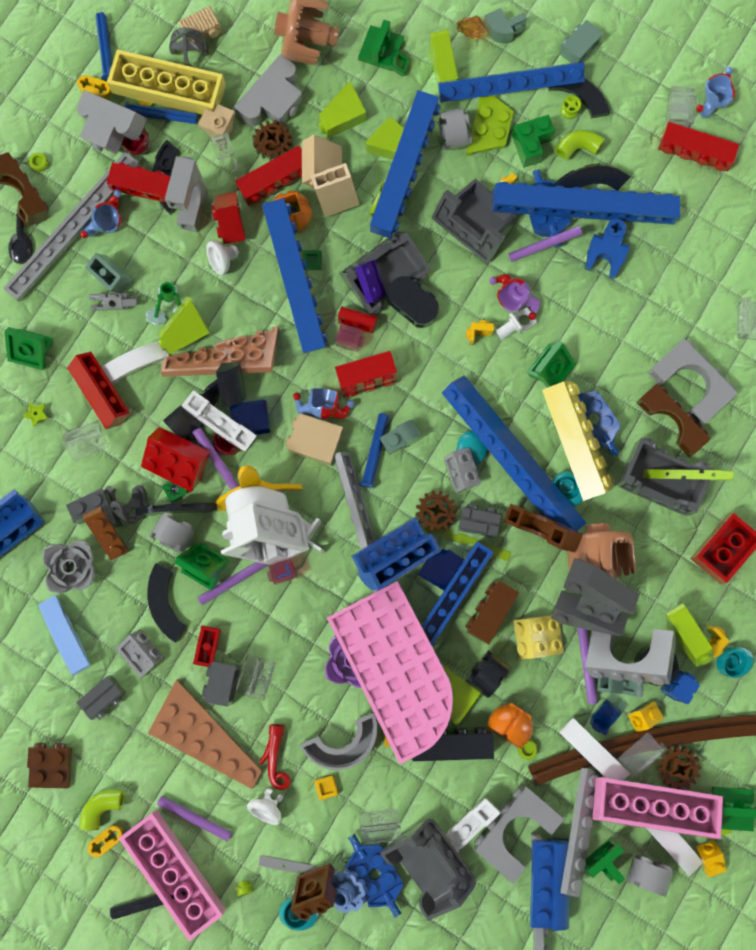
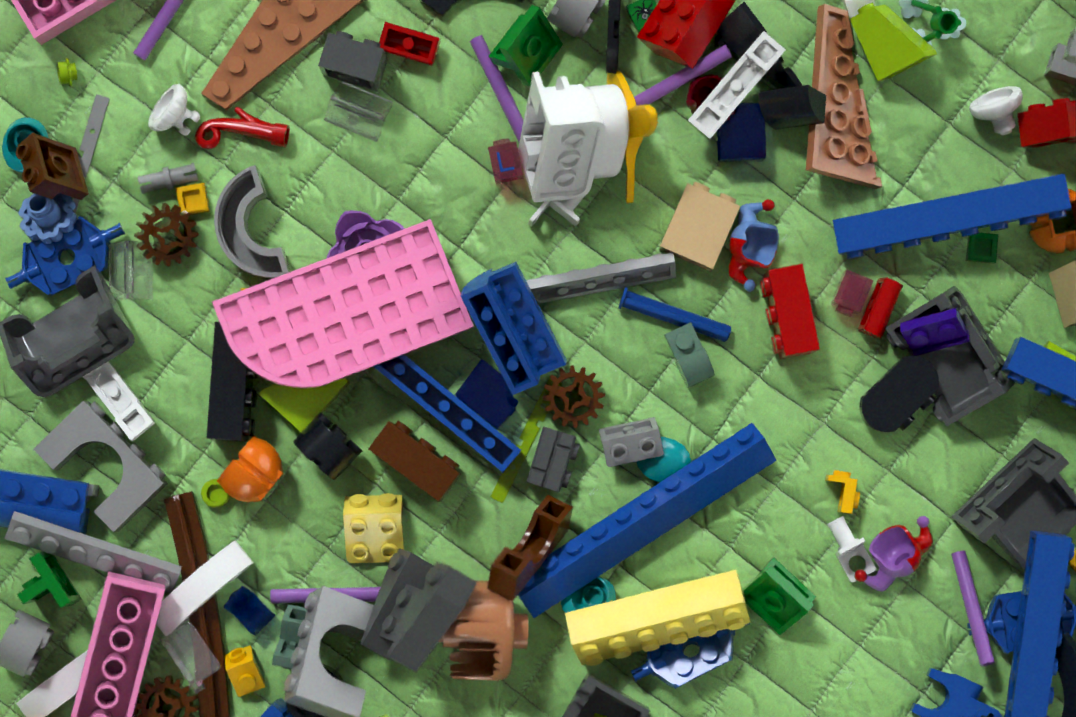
camera: 95 degrees right, 5 degrees up
none -> reddish brown gear [134,203,199,267]
none -> light grey pin [138,163,198,194]

